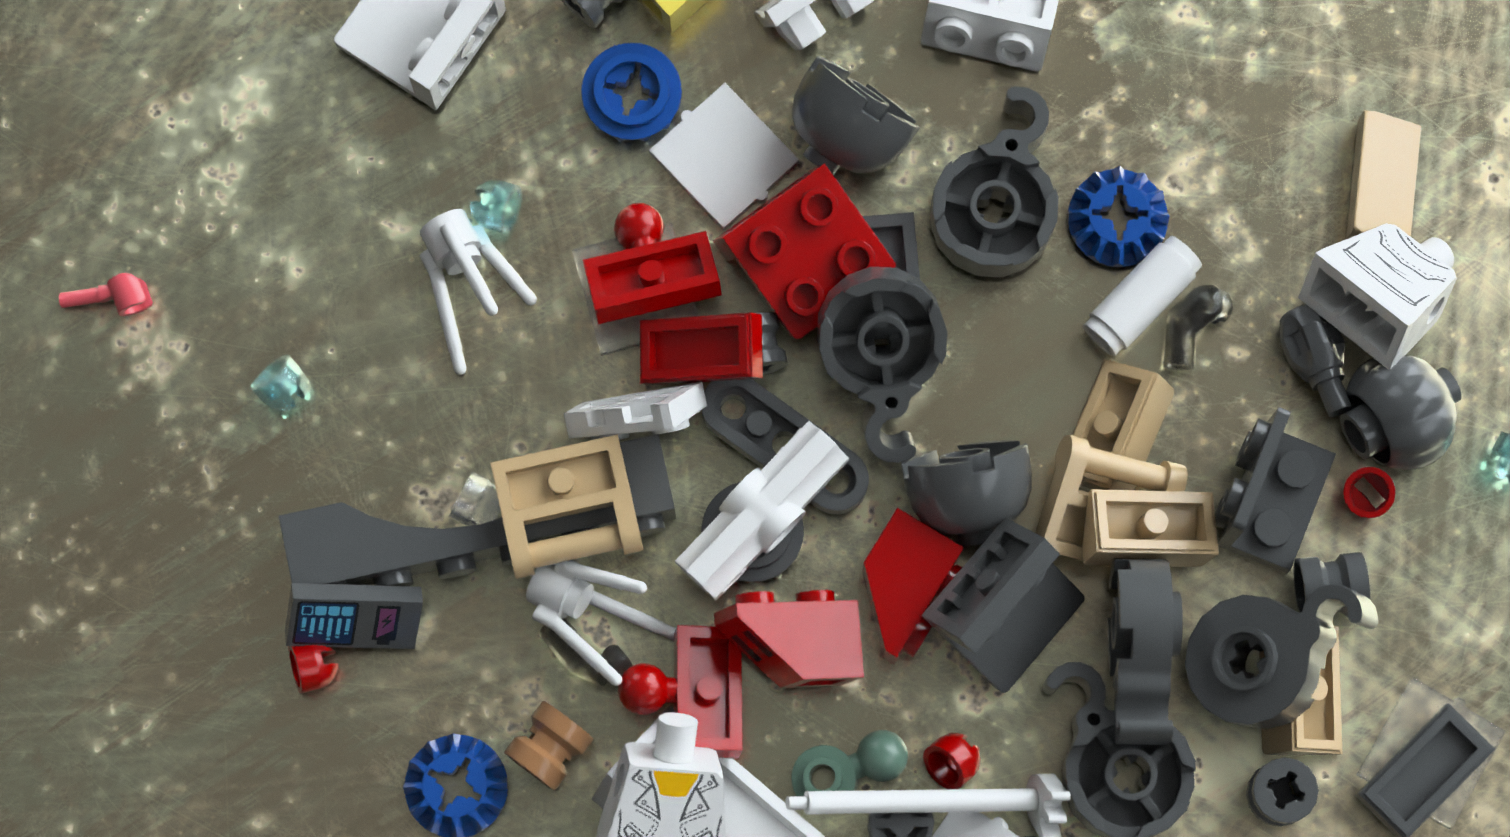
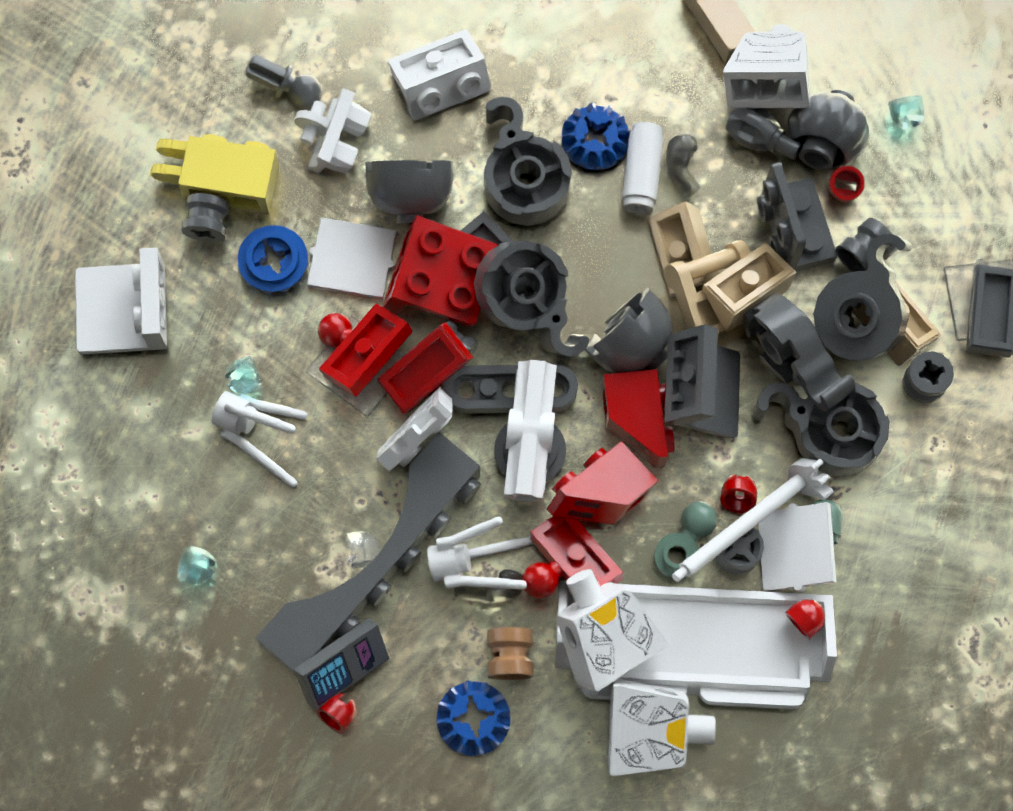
camera: 40 degrees left, 5 degrees down
coral hand [59,273,153,316] -> none
tan plate [490,434,644,579] -> none

